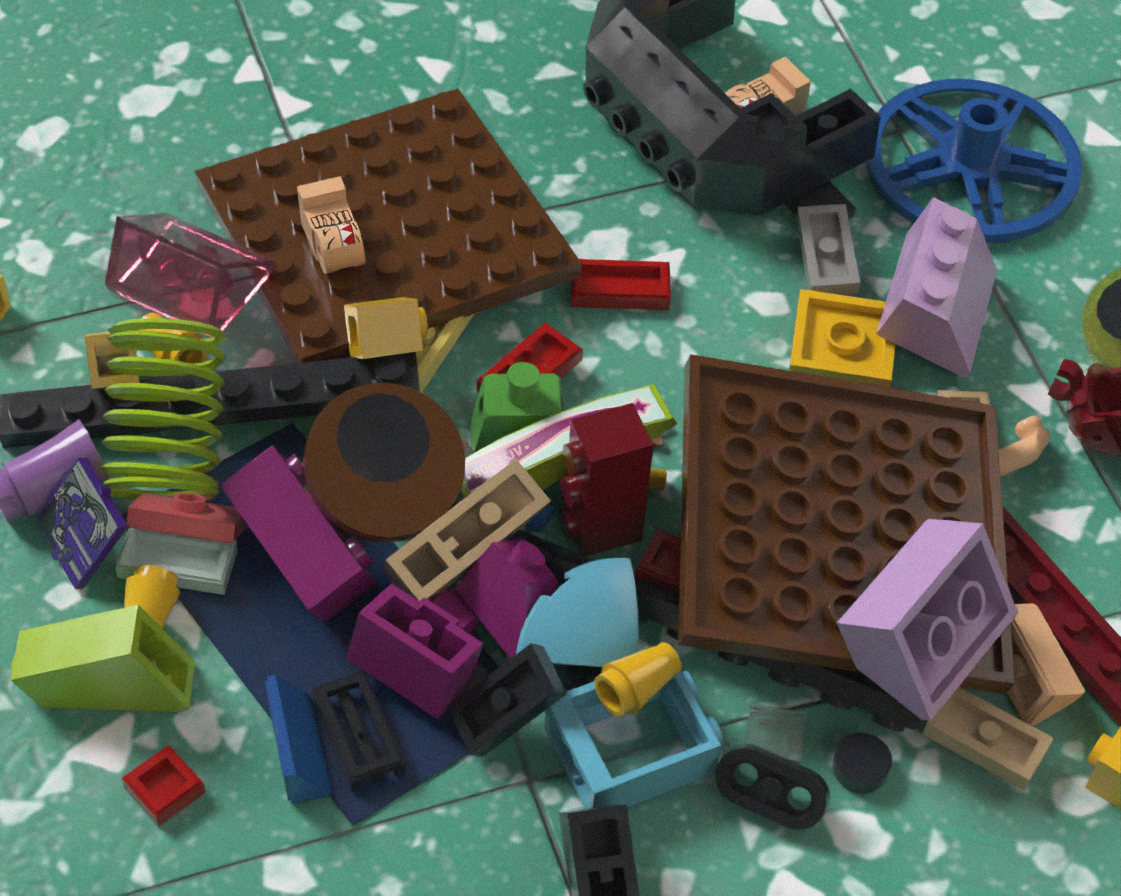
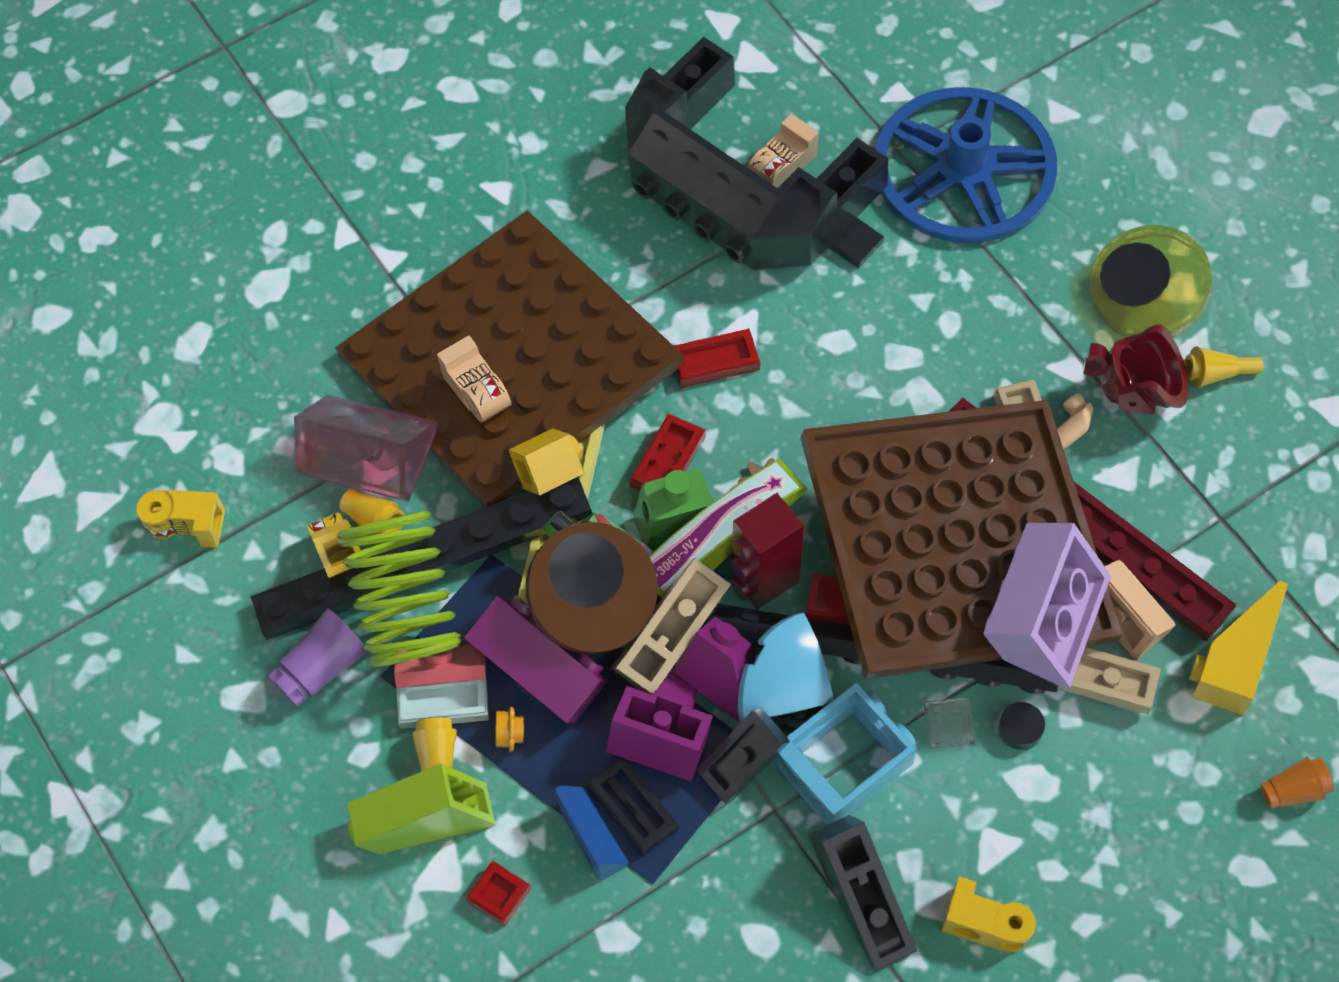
camera: 10 degrees left, 10 degrees up
piece [36,458,128,589] -> none
yellow cone [594,642,682,717] -> none
black plate [715,744,830,830] -> none
yellow plate [789,289,895,388] -> none
light grey plate [796,204,860,295] -> none
lavender slope [876,197,997,378] -> none
none -> light orange plate [495,707,524,752]

